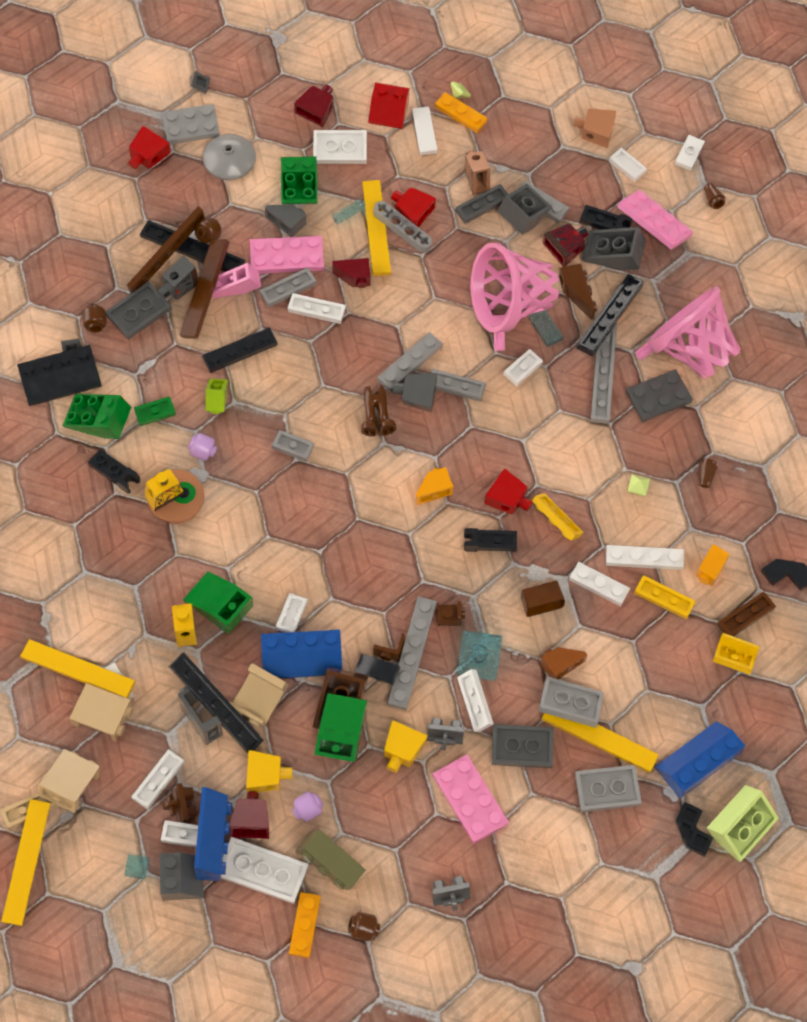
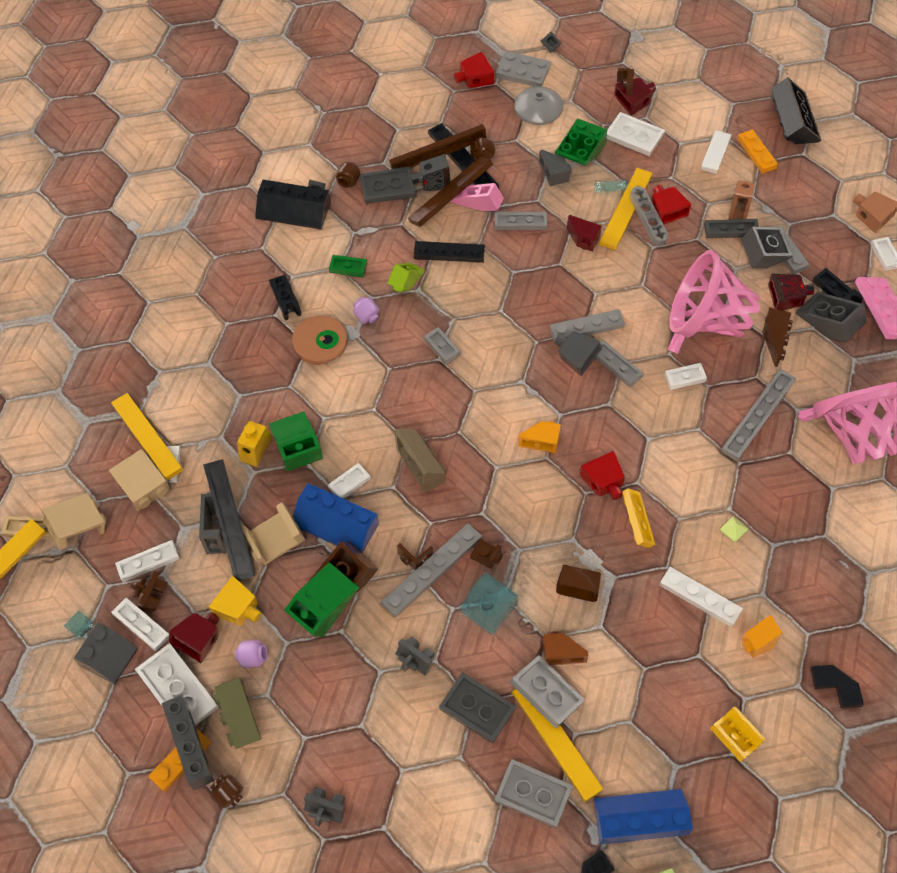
camera: 35 degrees right, 5 degrees down
green slope [62,394,132,439] -> none
yellow torso [145,469,186,511] -> none
blue slope [194,787,232,881] -> none
bright pink plate [250,236,324,274] -> none
white plate [288,293,346,324] -> none
black slope [354,654,400,685] -> none
reddish brown piece [361,385,397,437] -> none
red slope [368,82,410,129] -> none
yellow torso [384,721,428,773] -> none
bright pink plate [432,755,509,844] -> none
yellowish green slope [451,81,471,98] -> none
white plate [457,669,493,732] -> none
black plate [463,528,517,552] -> none
clear light blue tile [529,310,563,347] -> none
white plate [569,562,630,607] -> none
black tile [576,274,644,356] -> none
dark grey plate [626,369,693,423] -> none
yellow plate [634,575,696,620] -> none
reddish brown cone [699,459,718,488] -> none
reddish brown plate [717,592,776,637] -> none
none -> dark grey brick [162,695,214,790]
none -> dark tan slope [394,429,446,493]
none -> reddish brown bracket [617,68,634,95]
none -> black slope [771,77,822,144]

